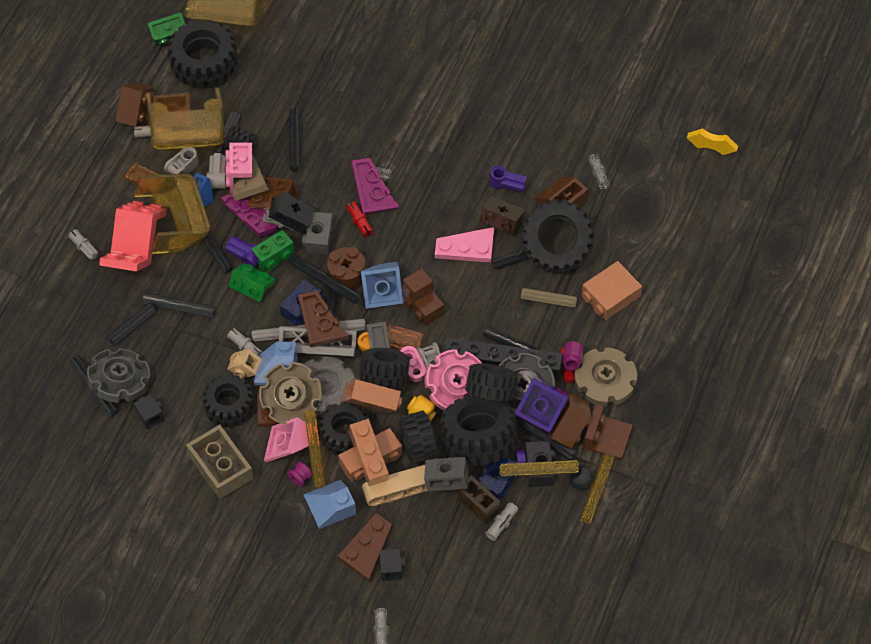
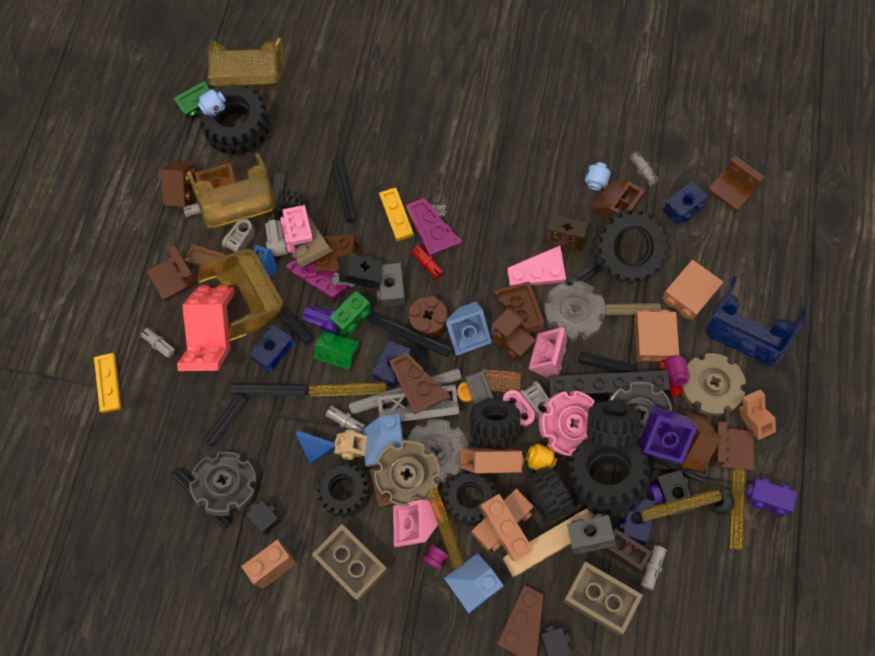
camera: 10 degrees left, 10 degrees up
dark purple piece [489,165,527,193] -> none
yellow tile [687,129,738,155] -> none
none -> yellow tile [94,353,122,413]
none -> reddish brown bracket [147,245,197,301]
none -> light blue head [198,89,226,117]
none -> nougat brick [241,540,297,589]
none -> clear blue brick [249,325,295,373]
none -> blue slope [296,431,335,463]
none -> clear yellow axle [309,382,387,396]
none -> yellow tile [379,188,414,241]
none -> reddish brown wing [493,281,545,333]
none -> bright pink slope [529,327,567,378]
none -> clear piece [544,281,606,341]
none -> dark tan brick [562,562,643,635]
none -> light blue head [584,162,611,191]
none -> nougat brick [634,309,679,362]
none -> clear blue brick [662,181,708,225]
none -> clear blue windscreen [707,276,806,366]
none -> reddish brown bracket [708,156,764,211]
none -> nougat brick [739,390,776,440]
none -> dark purple brick [745,478,798,516]

